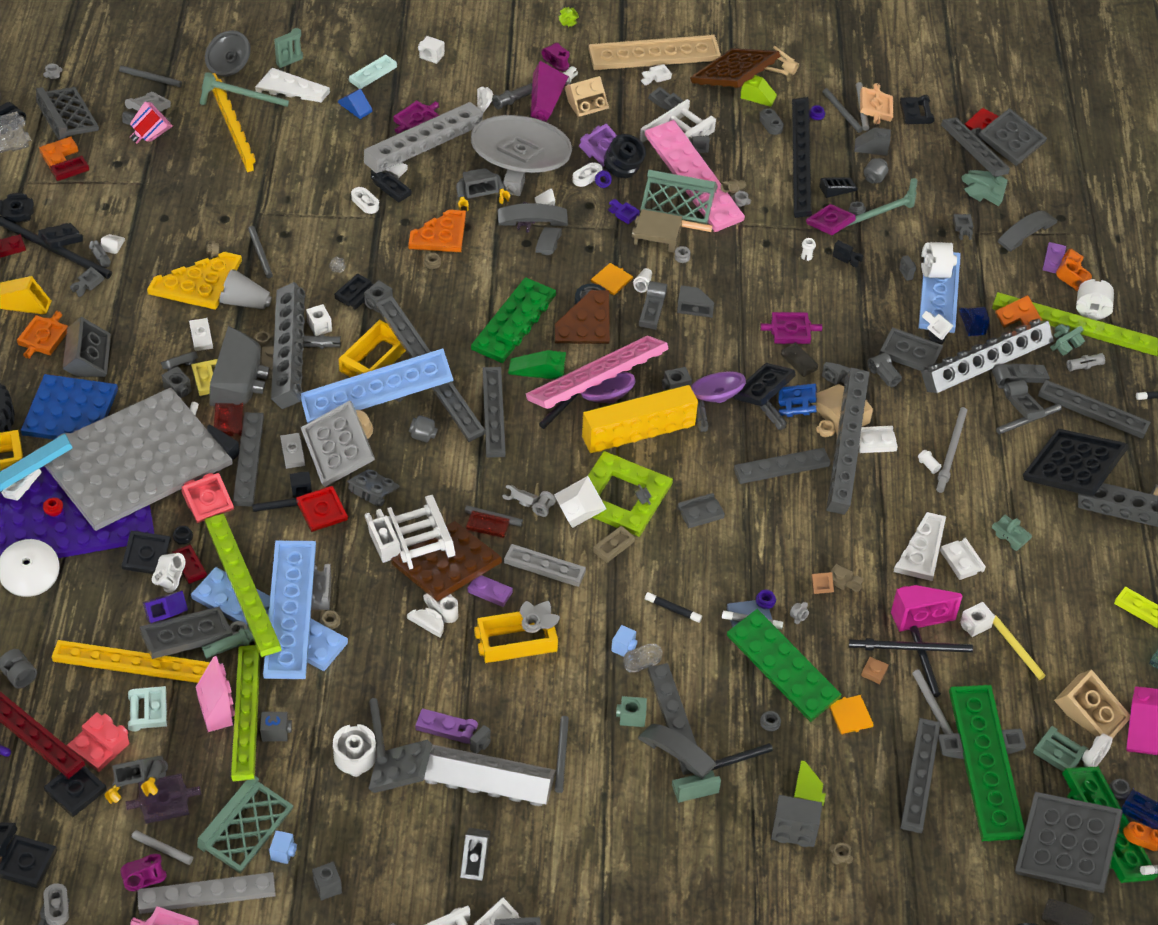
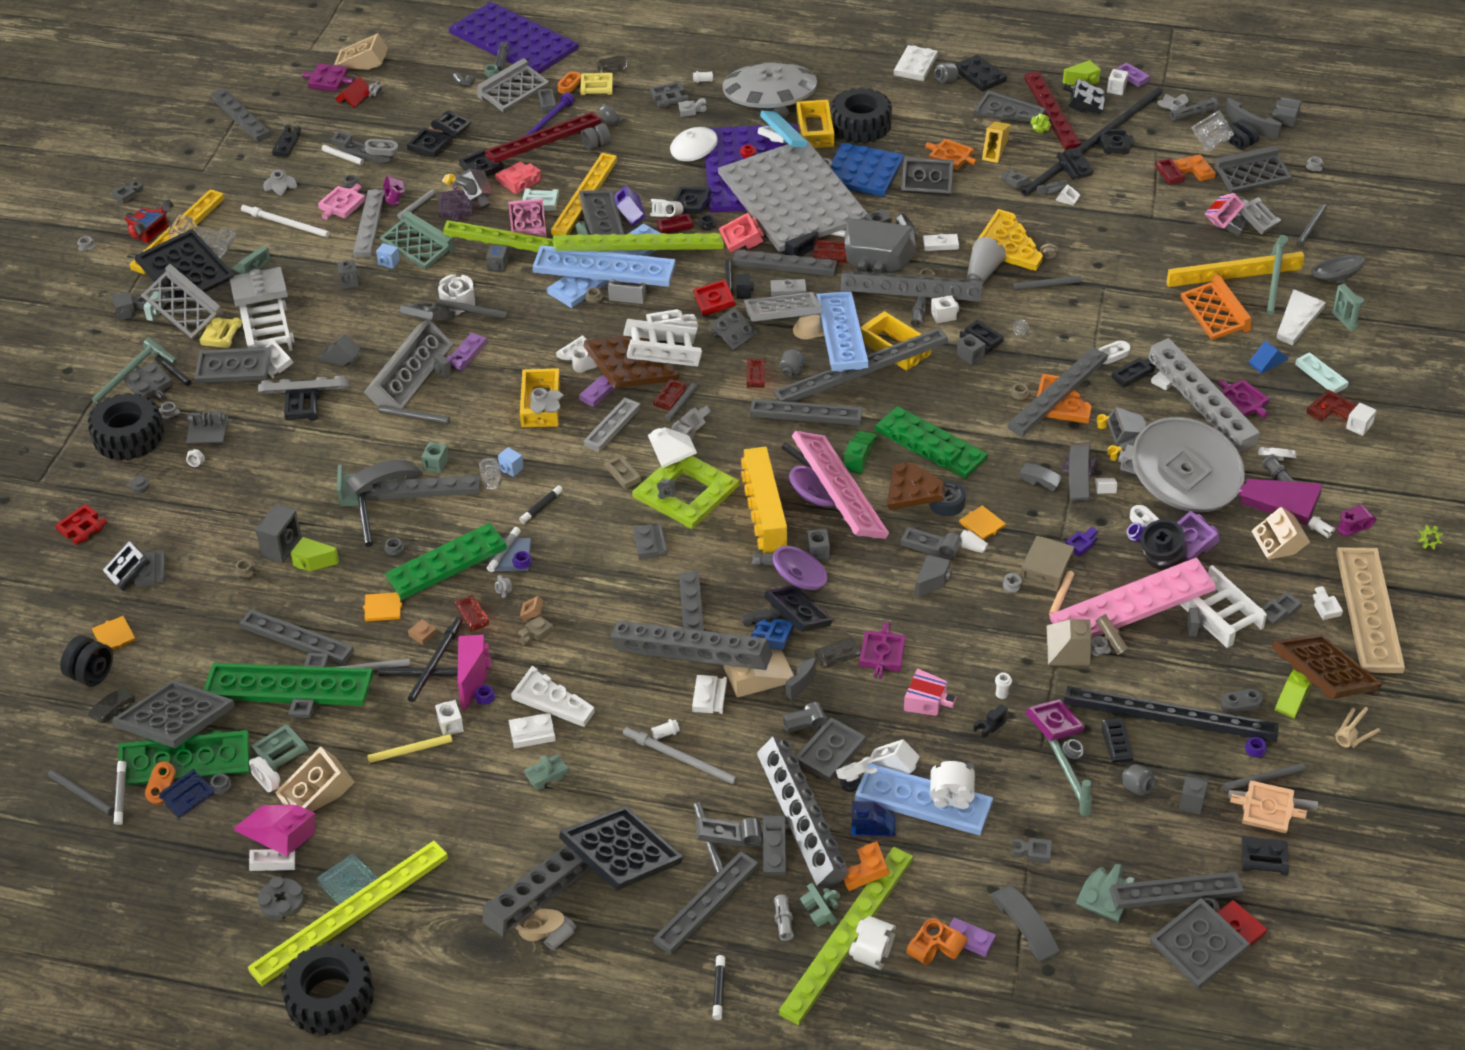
camera: 105 degrees right, 5 degrees down
sand green fence [640,170,718,224] -> none
none -> light grey piece [258,376,350,394]
none -> black plate [284,388,319,421]
none -> clear red plate [454,594,490,632]
none -> clear red plate [746,359,765,388]
none -> white slope [869,739,920,774]
none -> bright pink torso [904,669,956,716]
none -> dark grey plate [1008,347,1108,436]
none -> dark tan slope [1046,619,1091,666]
none -> orange fence [1181,275,1251,340]
none -> clear red plate [1306,389,1357,421]

